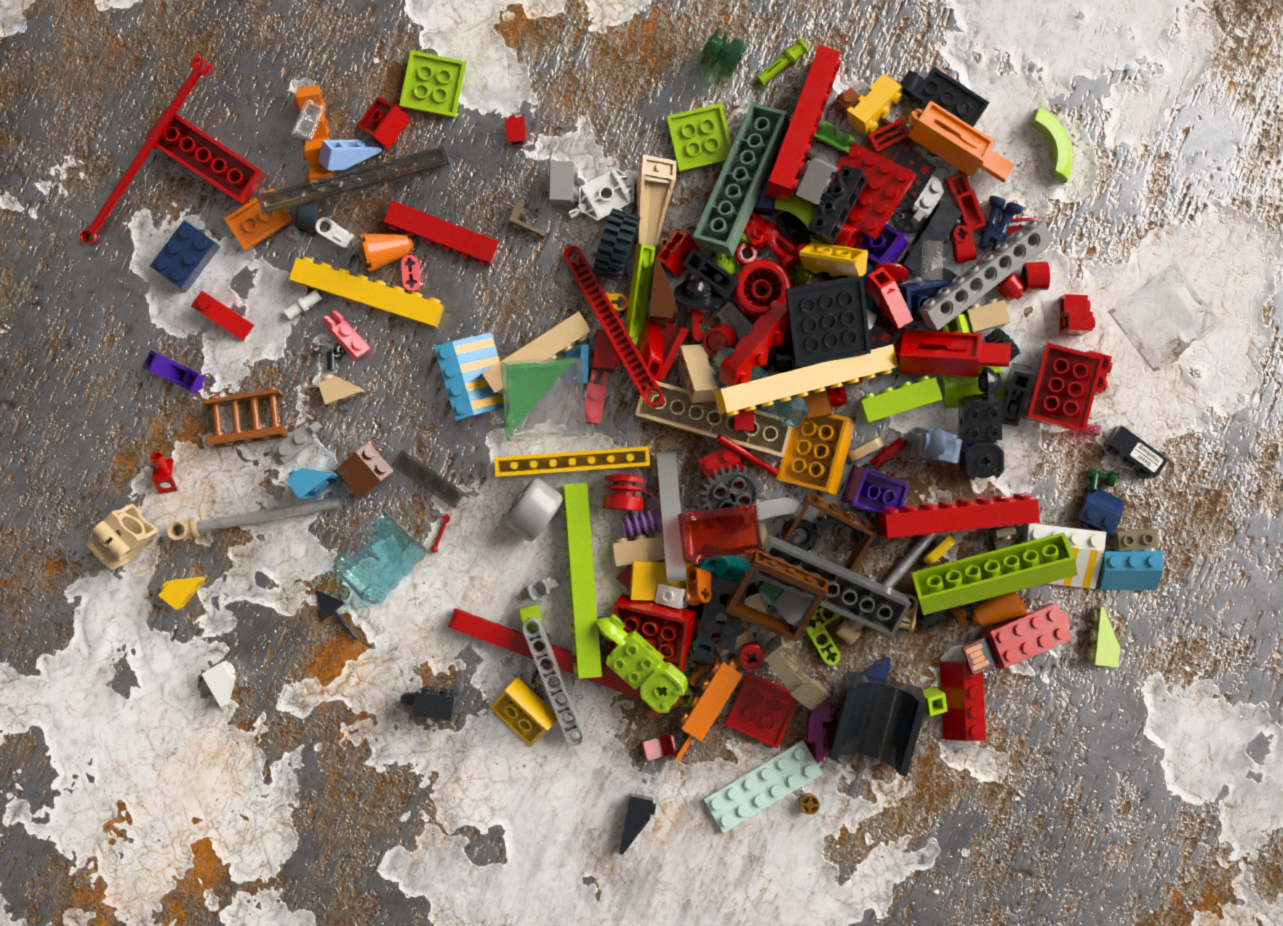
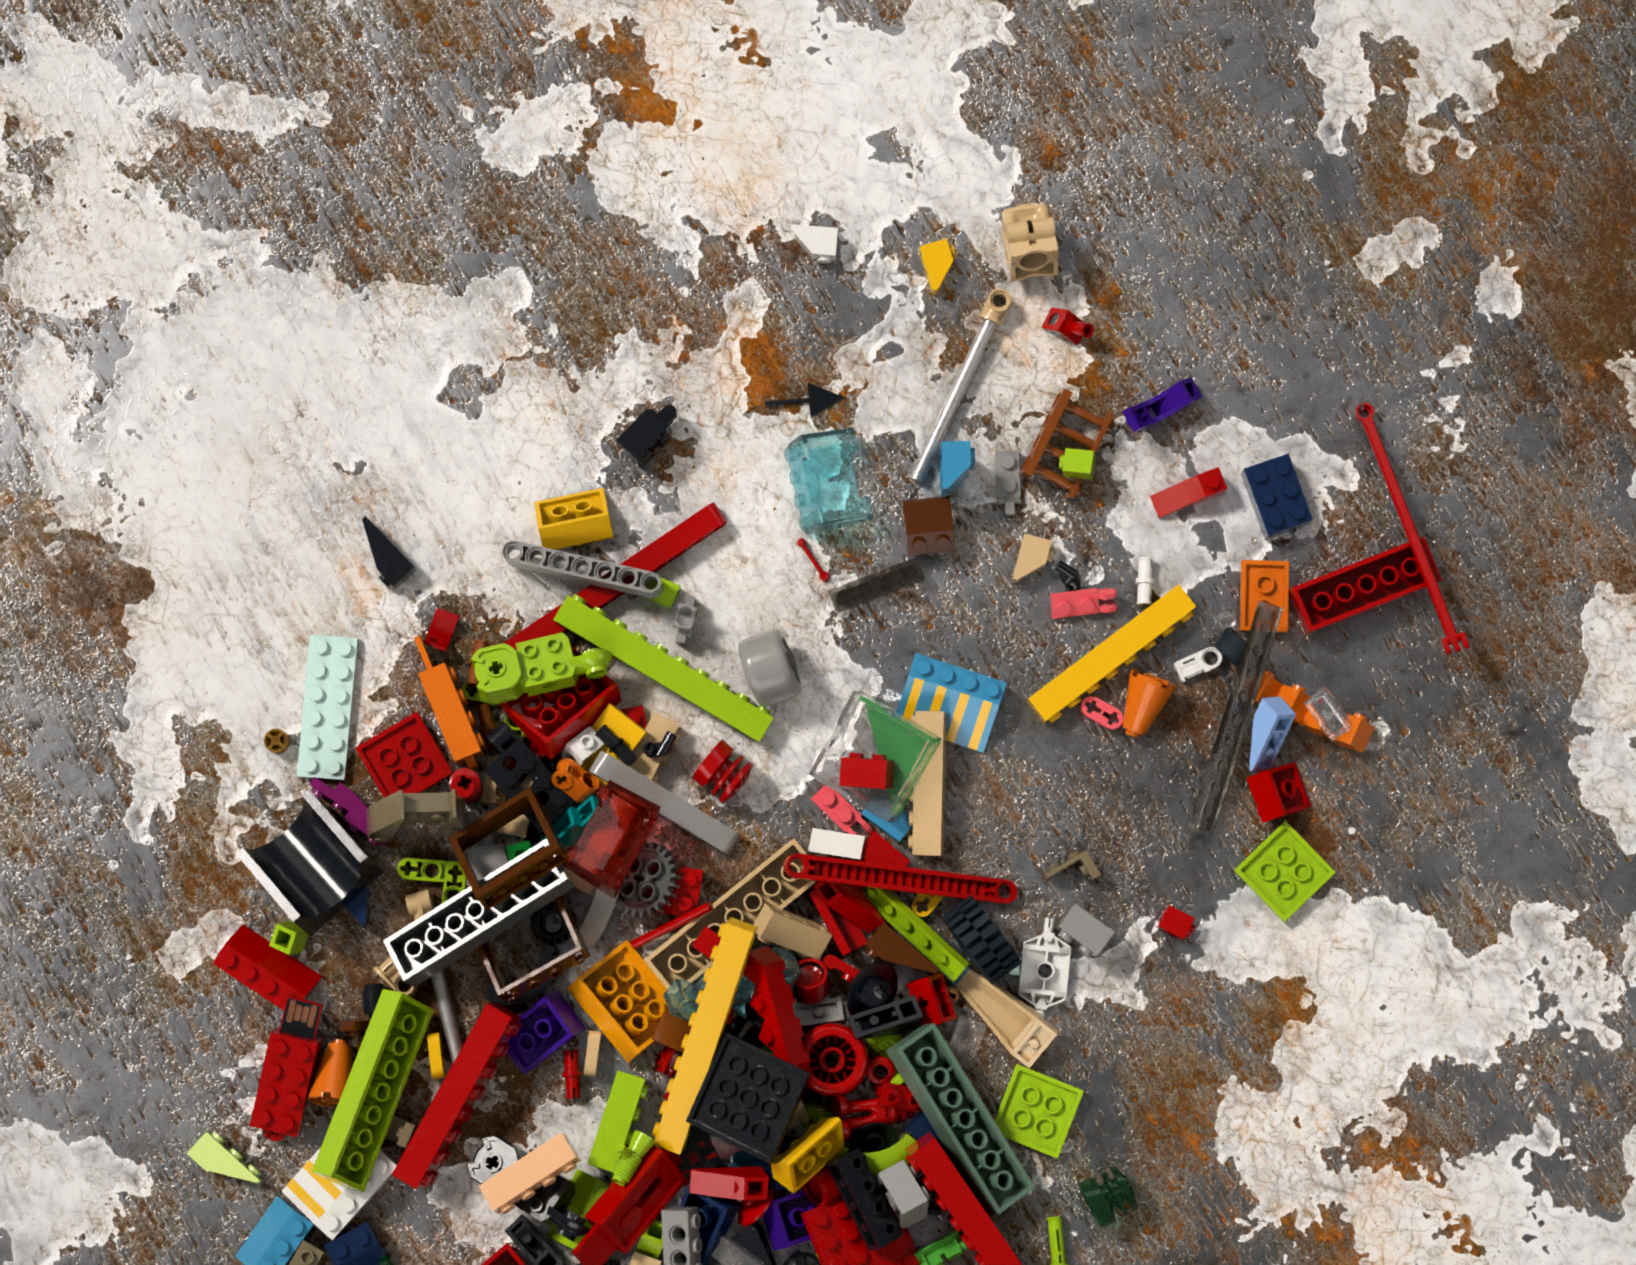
camera: 125 degrees right, 5 degrees down
red brick [383,200,500,267] -> none
yellow brick [494,446,650,477] -> none
medium lavender piece [622,509,663,538] -> none
sand blue brick [907,427,962,464] -> none
none -> light nougat brick [478,1132,581,1214]
none -> black axle [595,724,637,767]
none -> lime piece [612,1130,655,1187]
none -> black arm [643,731,677,758]
none -> white sticker [808,828,865,860]
none -> red brick [839,752,894,789]
none -> lime brick [1059,448,1096,480]

